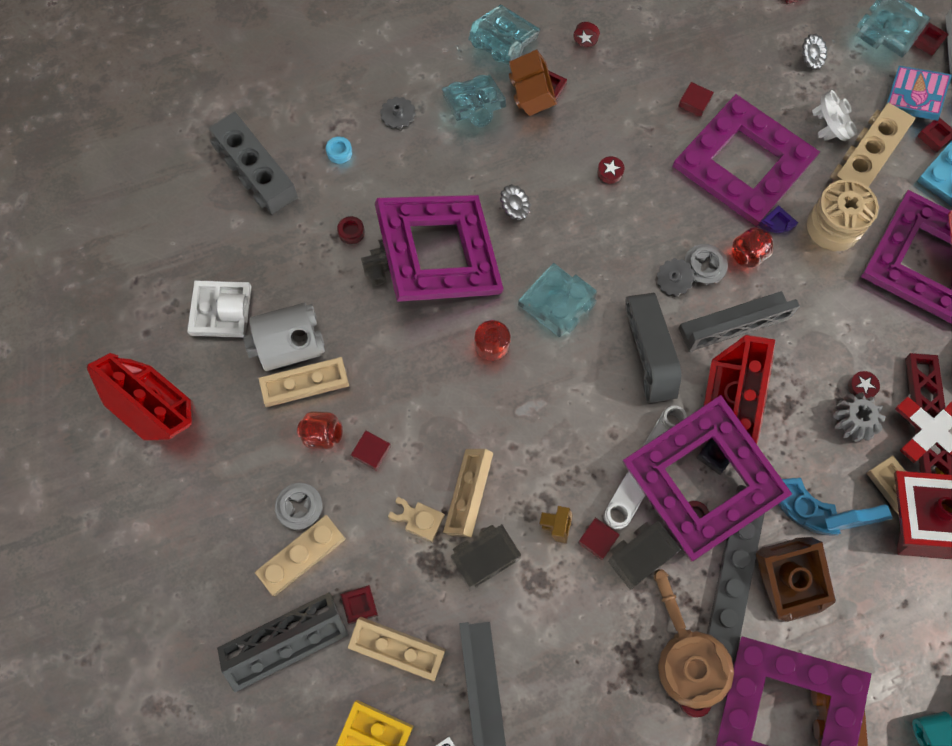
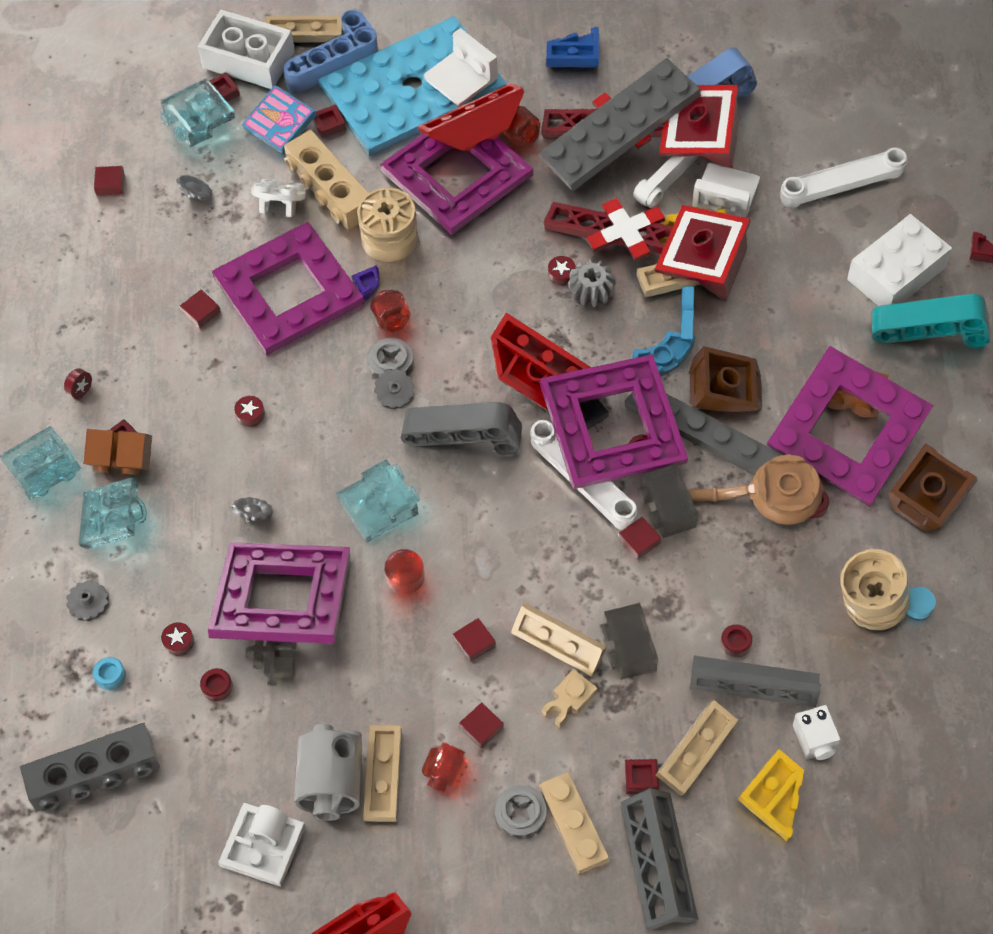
camera: 70 degrees left, 10 degrees down
pearl gold tile [539,506,573,544] -> none
dark grey fence [679,291,800,352] -> none
none -> dark red tile [161,622,194,655]
none -> dark red tile [453,618,496,661]
none -> dark red tile [720,624,753,657]

